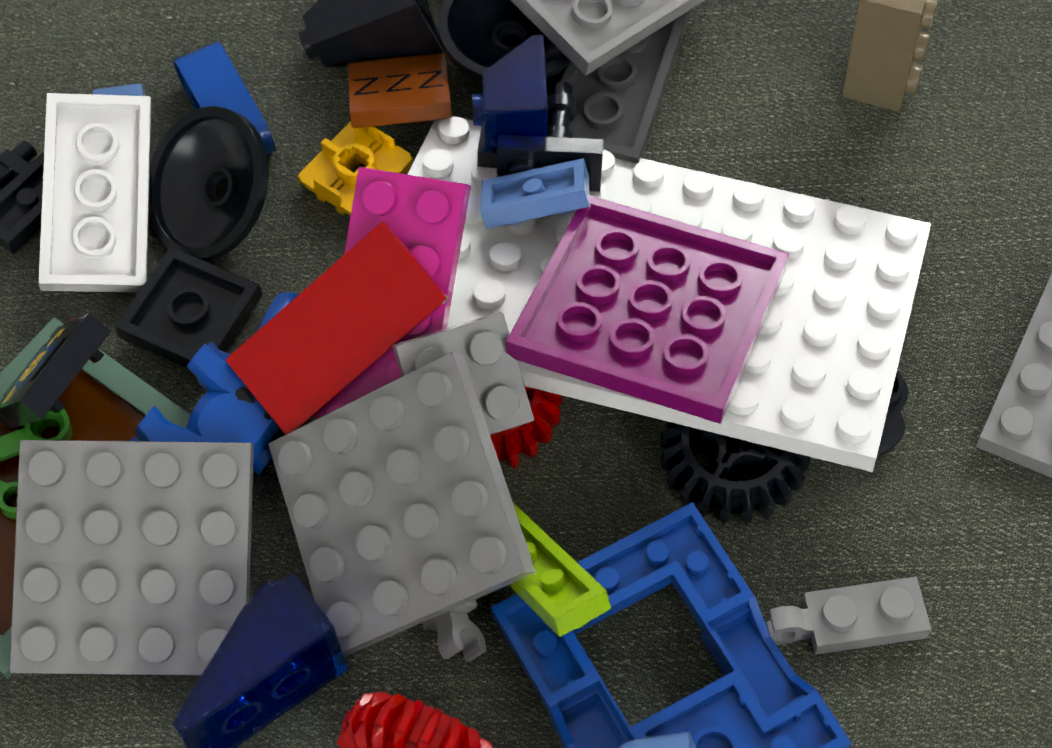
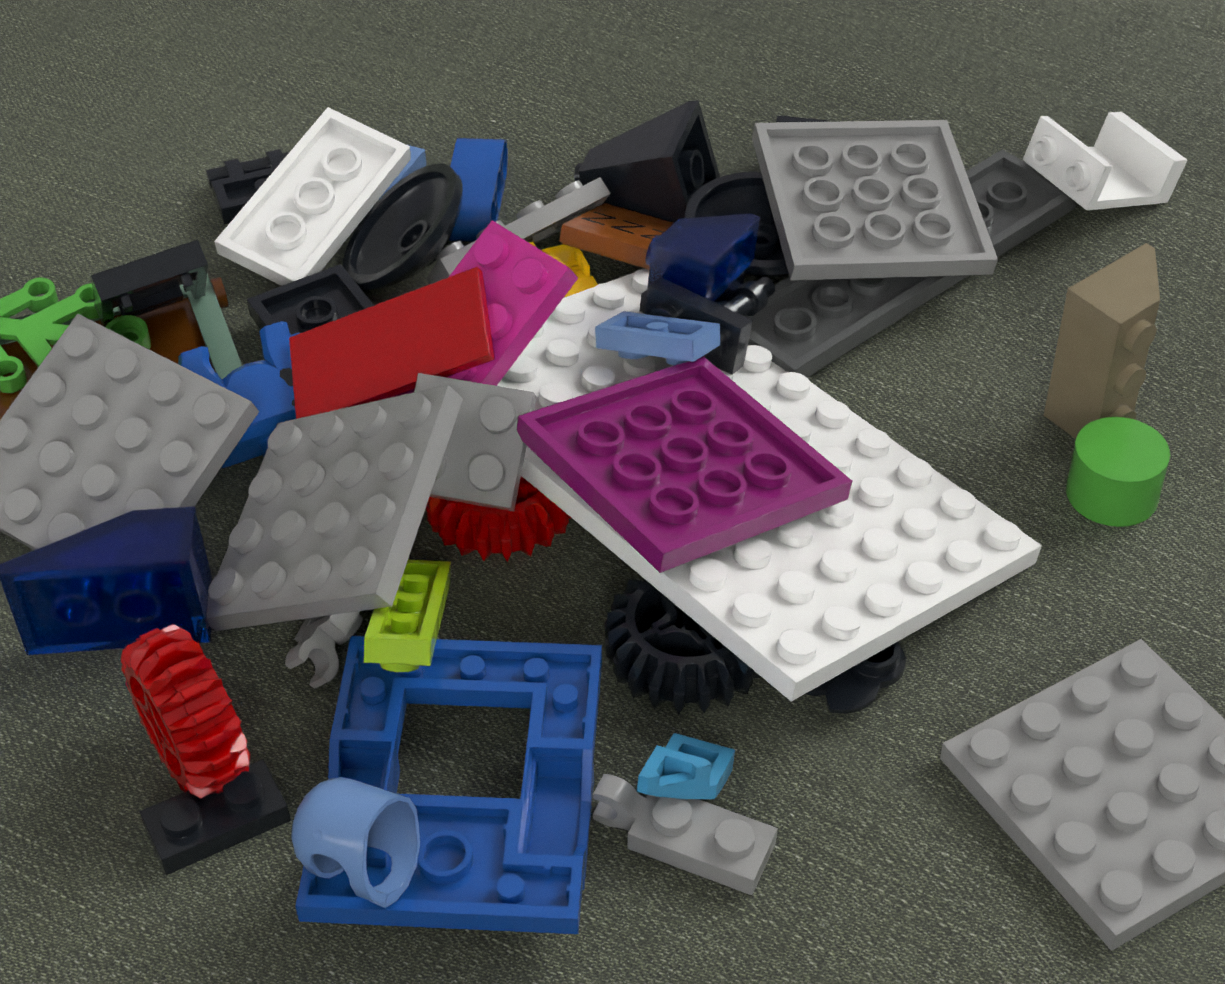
camera: 30 degrees right, 15 degrees down
none -> light grey plate [426,177,611,284]
none -> dark azure slope [637,733,735,799]
none -> bright green piece [1066,417,1170,527]

